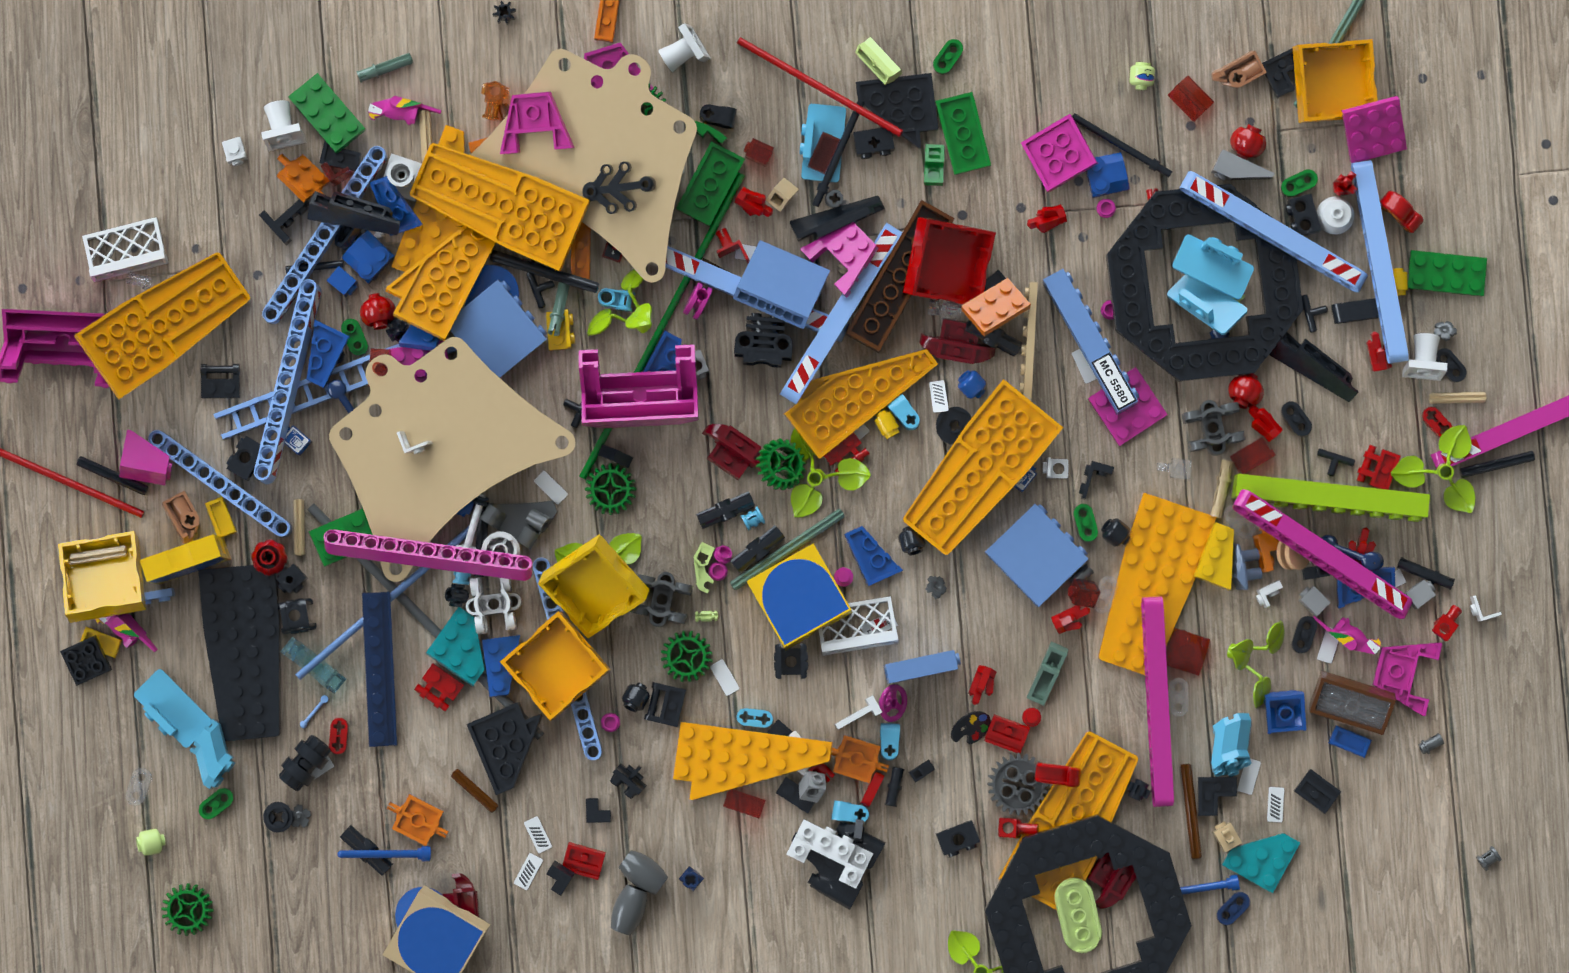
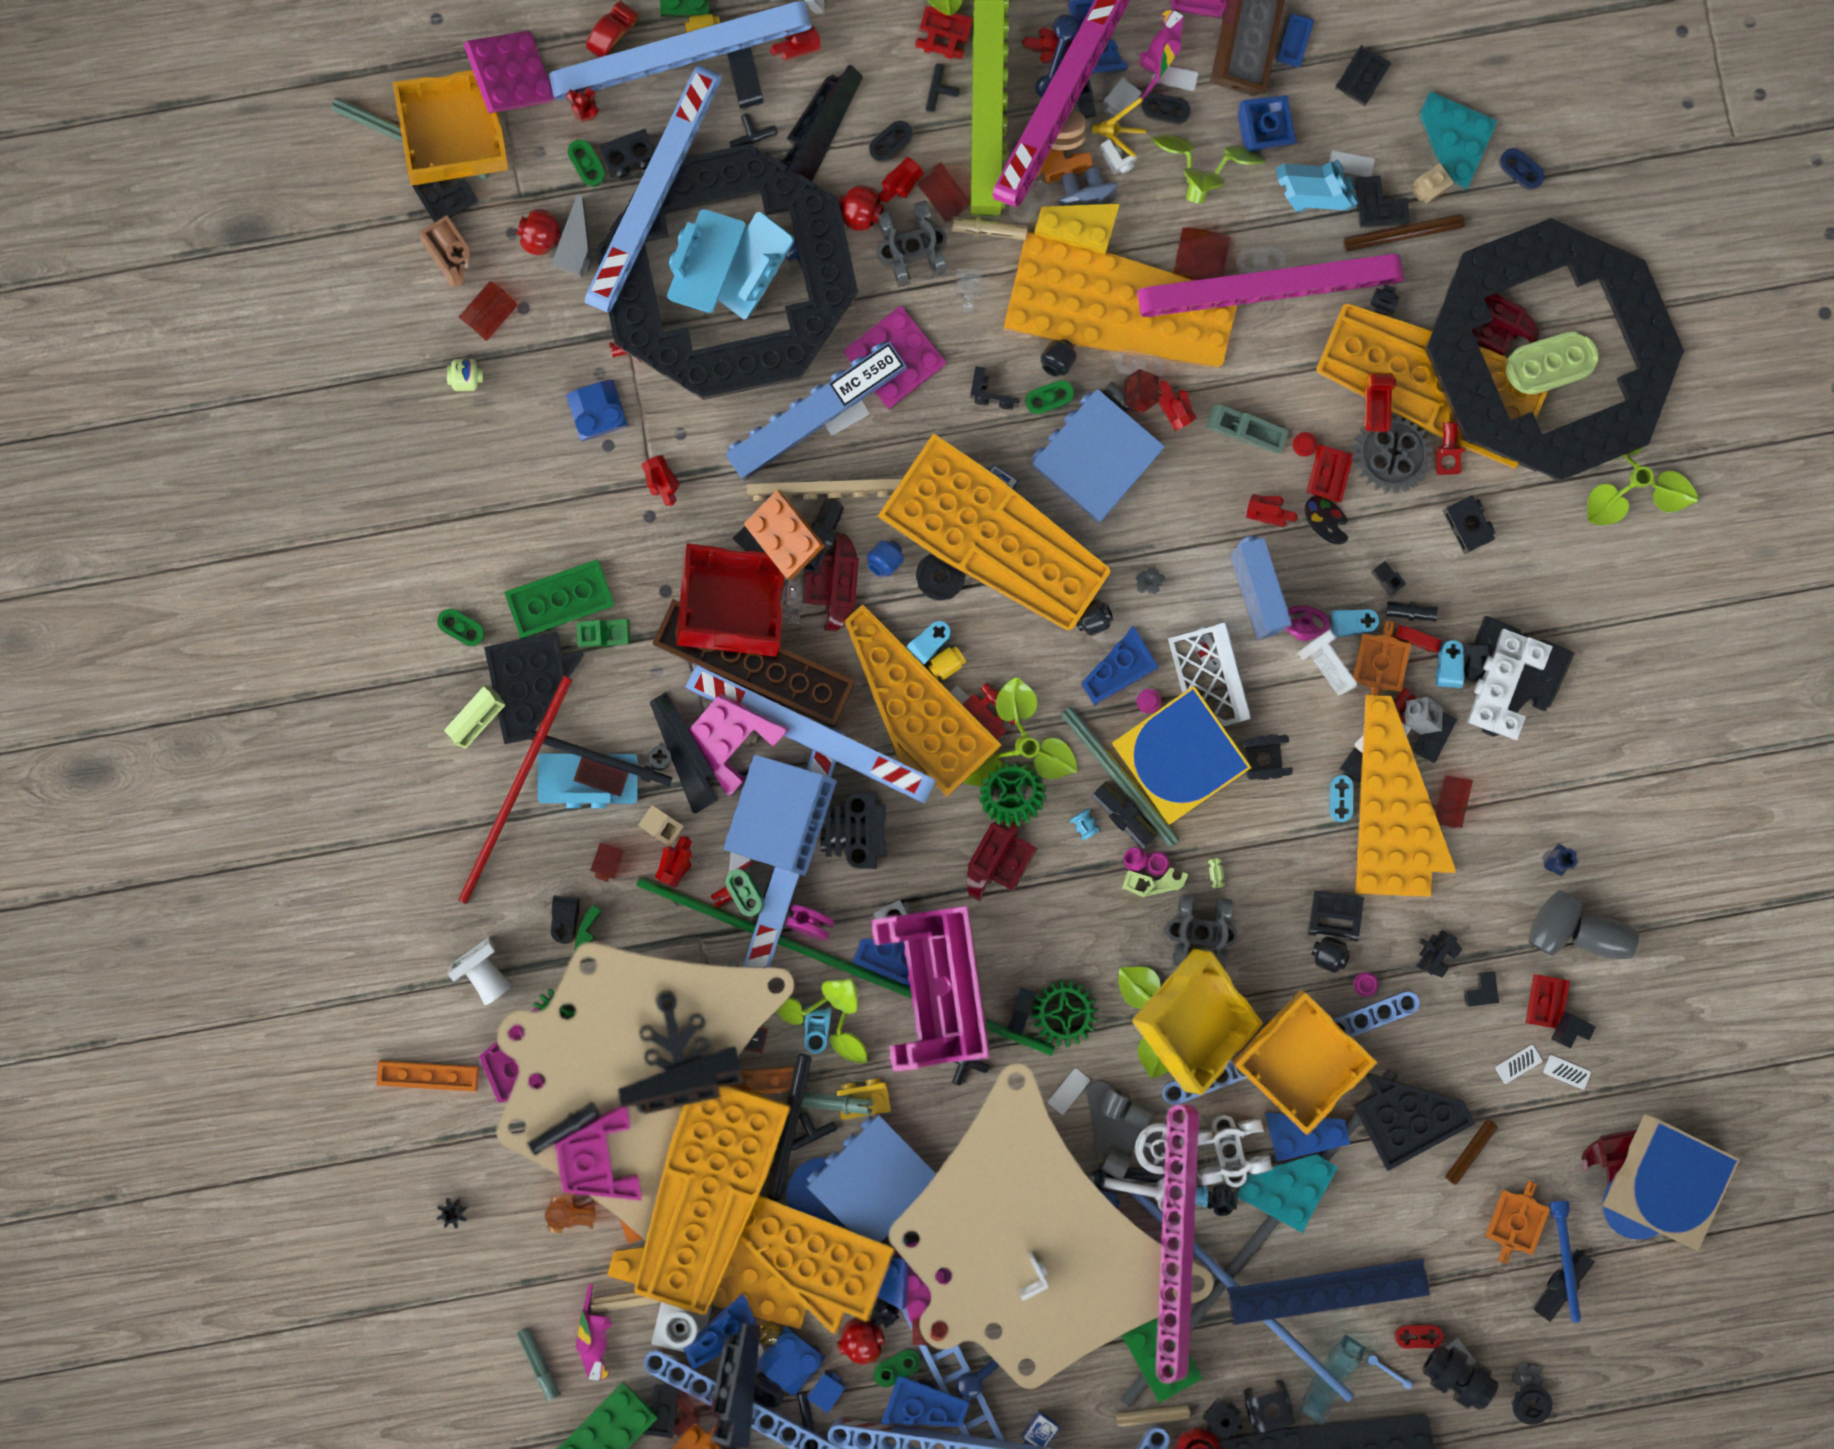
camera: 100 degrees left, 0 degrees up
red plate [414,663,464,712] -> none
green gear [661,631,713,682] -> none
green plate [676,141,745,227] -> none
black piece [696,491,755,529] -> none
white sticker [710,659,739,696] -> none
black brick [853,127,895,159] -> none
white sticker [929,380,949,413] -> none
dark pink plate [1021,114,1098,193] -> none
white bracket [1043,457,1068,478] -> none
black bar [1072,113,1173,178] -> none
dark pink plate [1096,199,1116,218] -> none
dark pink plate [1101,300,1114,320] -> none
blue piece [1180,875,1240,895] -> none
white sticker [1267,787,1284,822] -> none
white cone [1317,197,1354,235] -> none
none -> black pin [527,1102,601,1156]
none -> black wedge [618,1046,744,1114]
none -> green plate [725,868,764,916]
none -> clear yellow plate [760,1320,780,1346]
none -> yellow plant [1092,97,1147,157]

